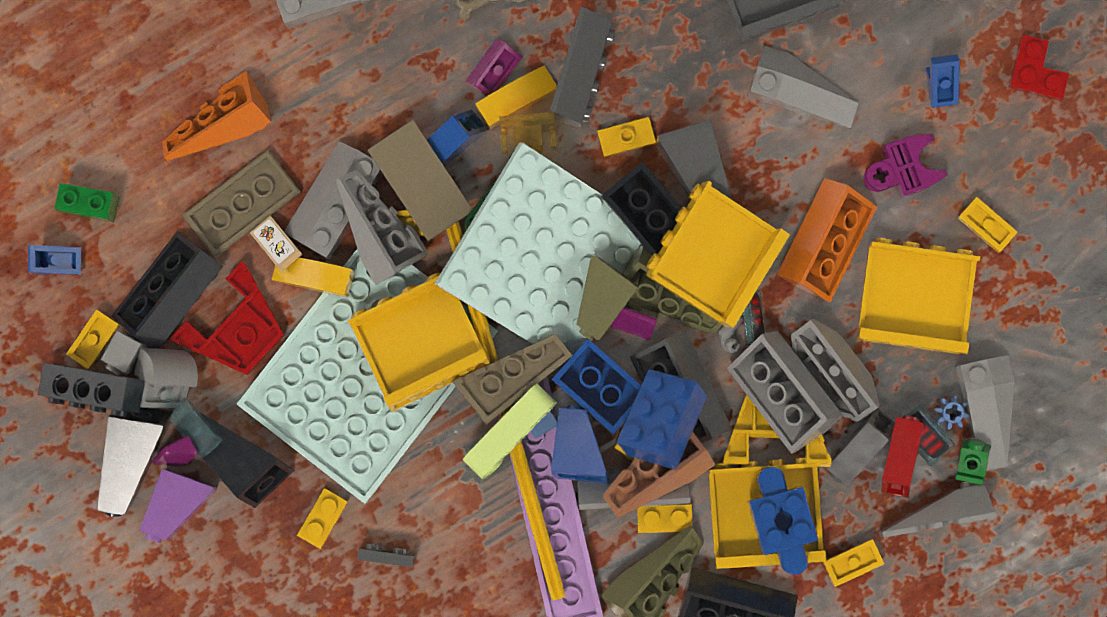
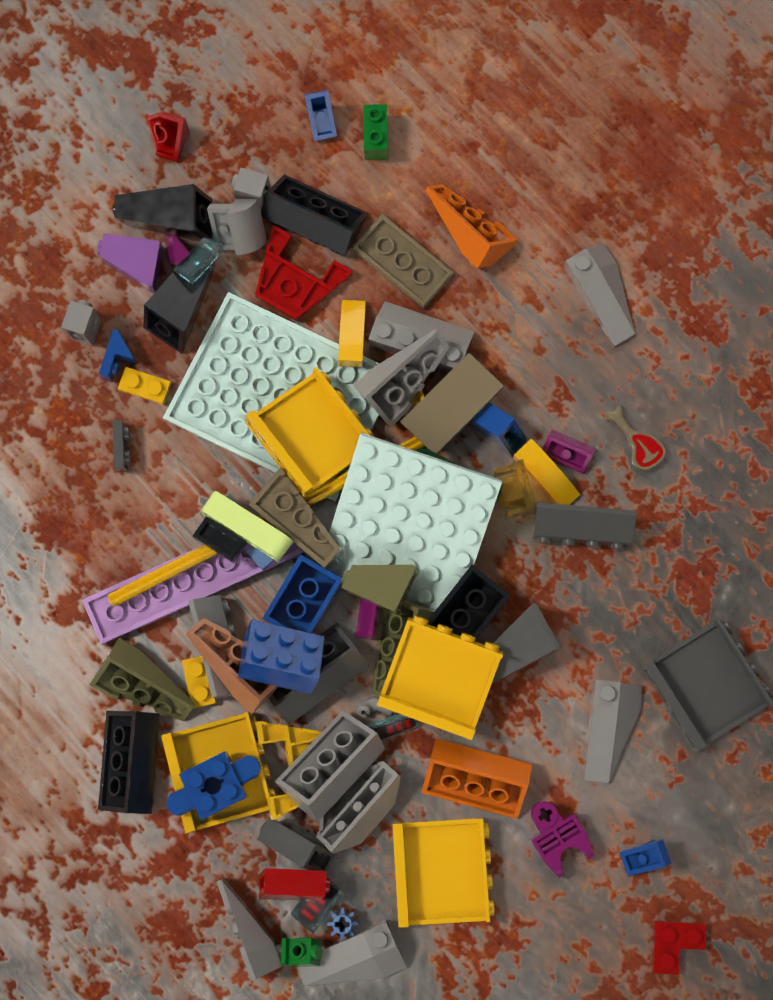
camera: 80 degrees right, 5 degrees down
black brick [38,363,145,417] -> none
yellow plate [66,309,121,370] -> none
tile [249,216,302,272] -> none
blue slope [551,405,609,483] -> none
yellow plate [597,117,656,158] -> none
yellow plate [823,539,884,587] -> none
yellow plate [958,197,1017,253] -> none
none -> light grey brick [61,300,102,346]
none -> blue slope [99,329,137,382]
none -> red slope [146,111,190,162]
none -> black tile [192,516,247,563]

